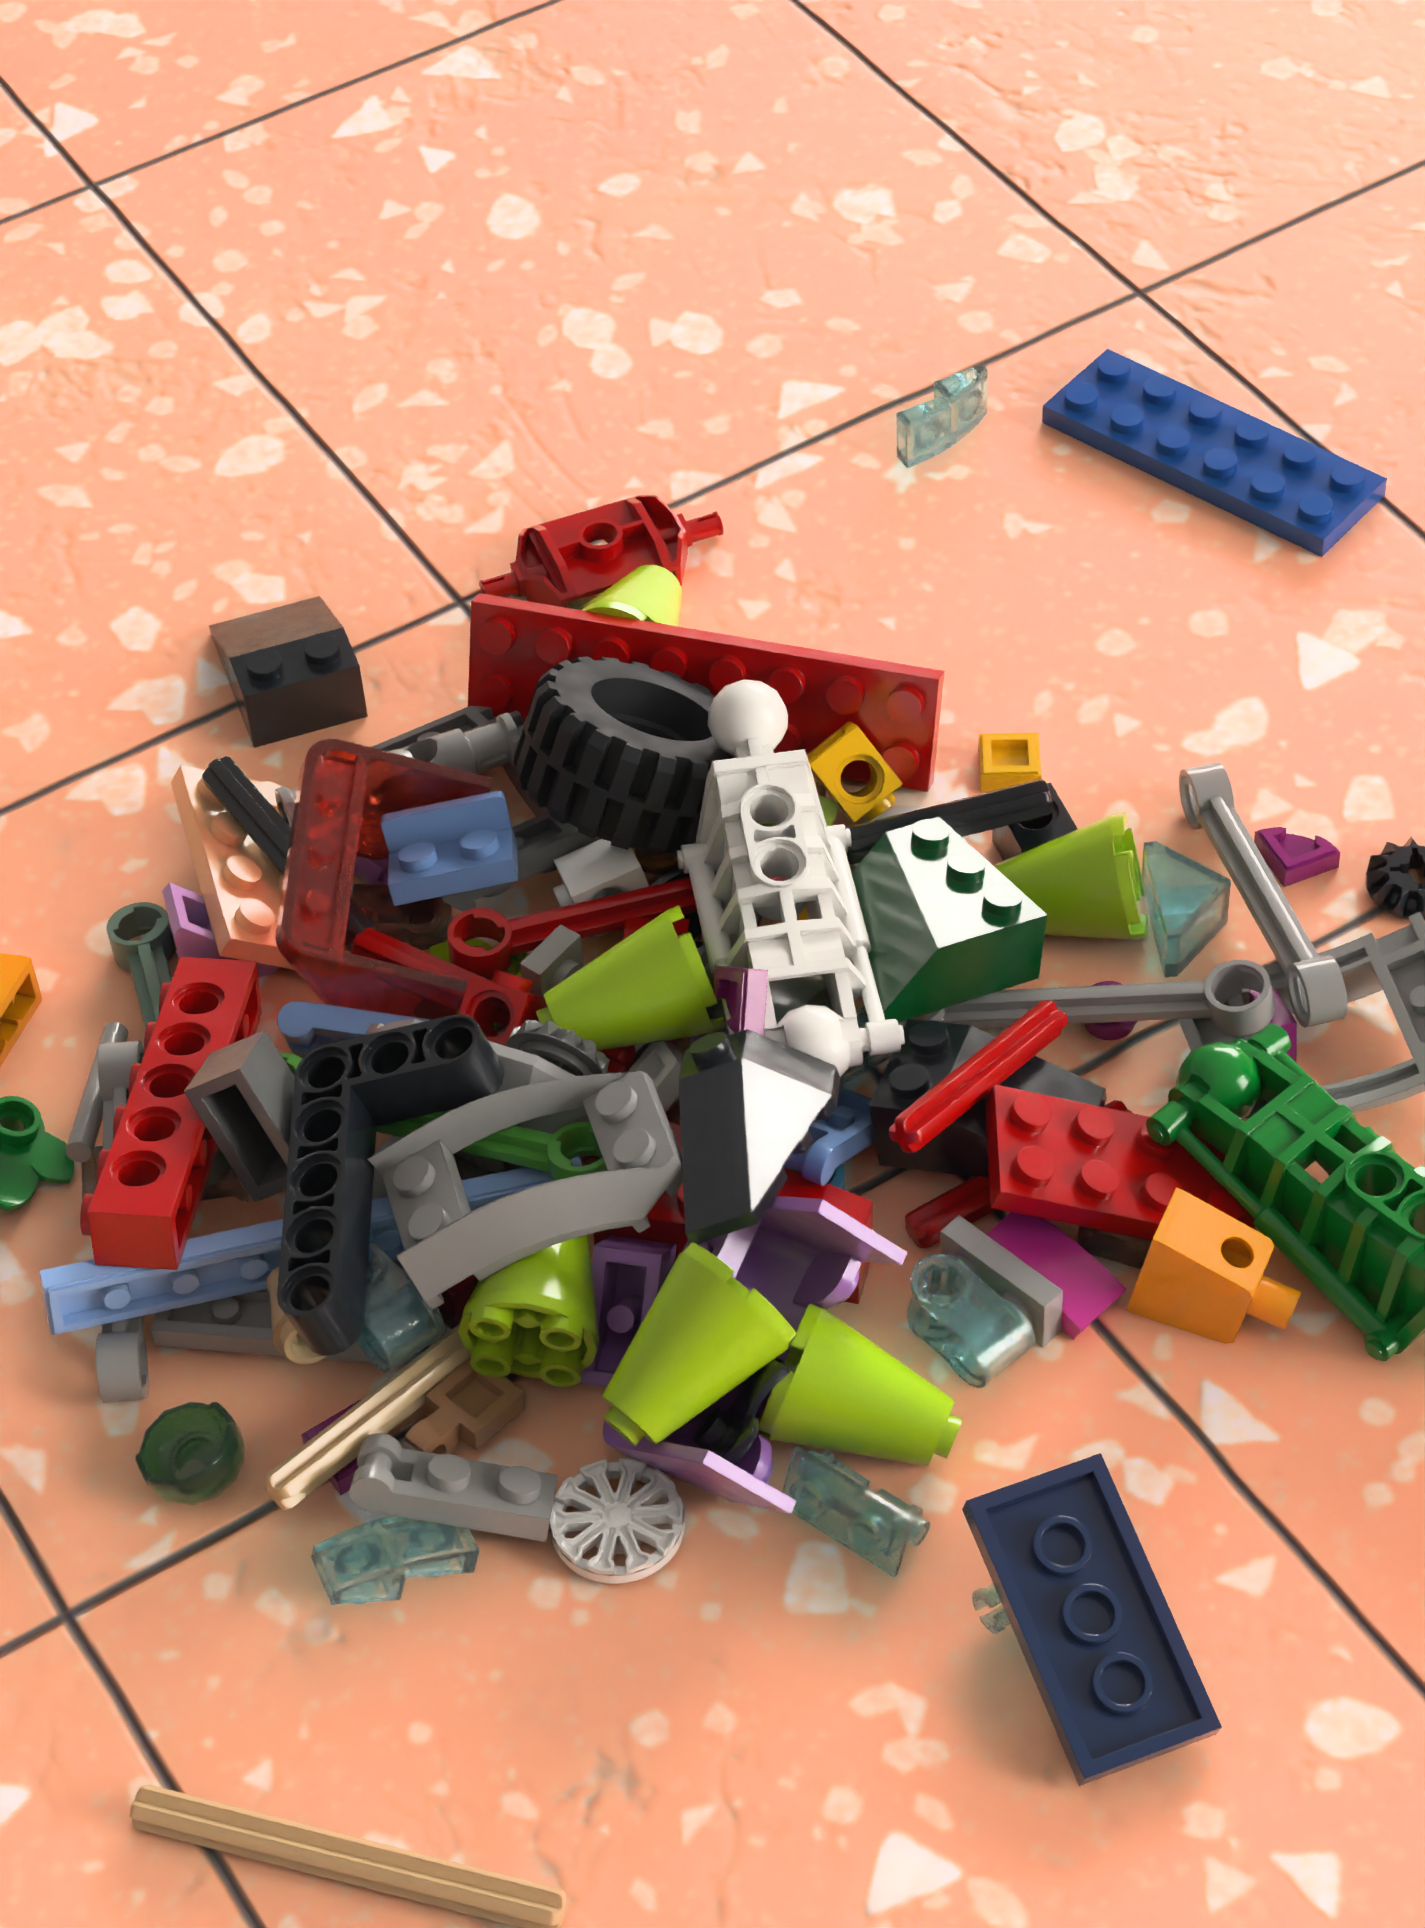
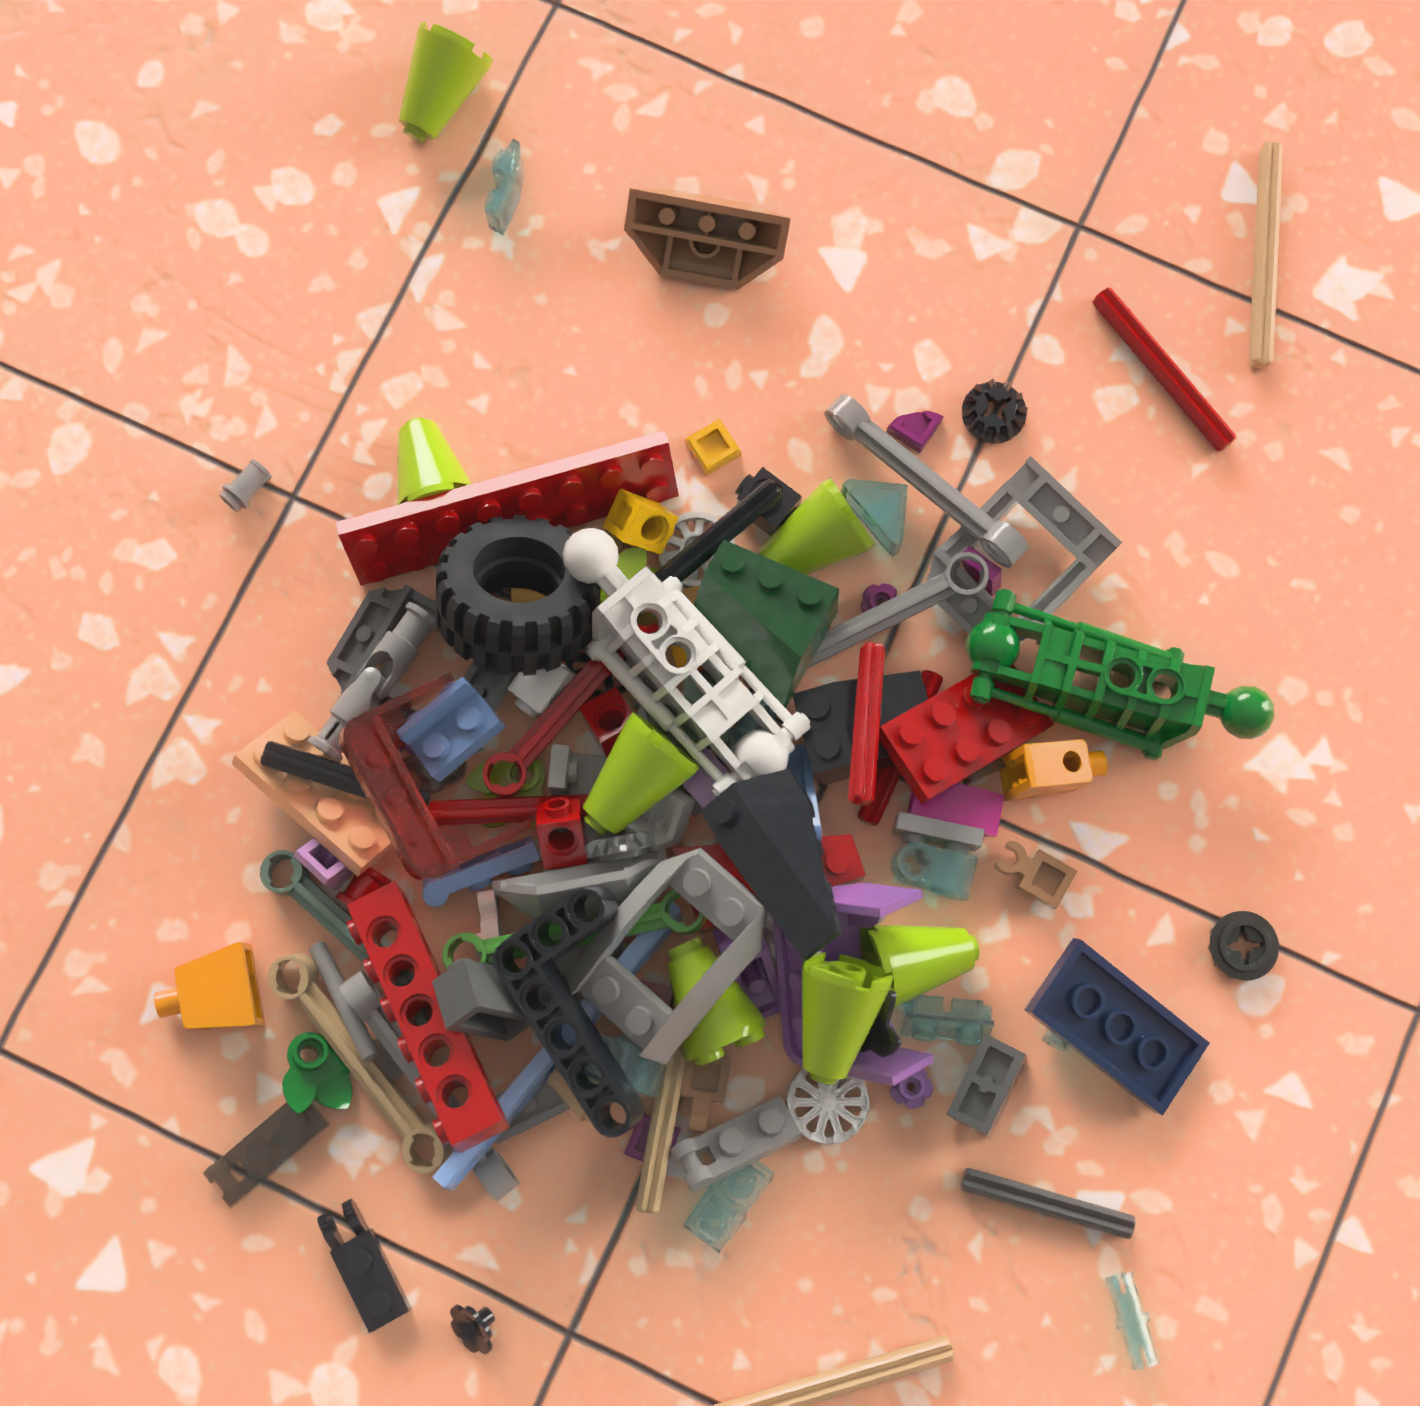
camera: 35 degrees left, 30 degrees up
clear green hair [135,1402,245,1506] -> none
black slope [209,596,368,748] -> none
red plate [479,495,724,608] -> none
magenta tile [714,966,768,1036] -> none
blue plate [1042,349,1387,557] -> none
none -> light grey pin [219,459,272,512]
none -> tan piece [268,953,453,1174]
none -> lime cone [398,22,493,143]
none -> medium nougat wedge [624,187,791,290]
none -> medium lavender plate [890,1069,933,1109]
none -> dark grey hinge [947,1034,1028,1139]
none -> dark grey axle [961,1168,1136,1239]
none -> medium nougat plate [994,841,1077,910]
none -> pearl dark grey gear [1207,911,1279,981]

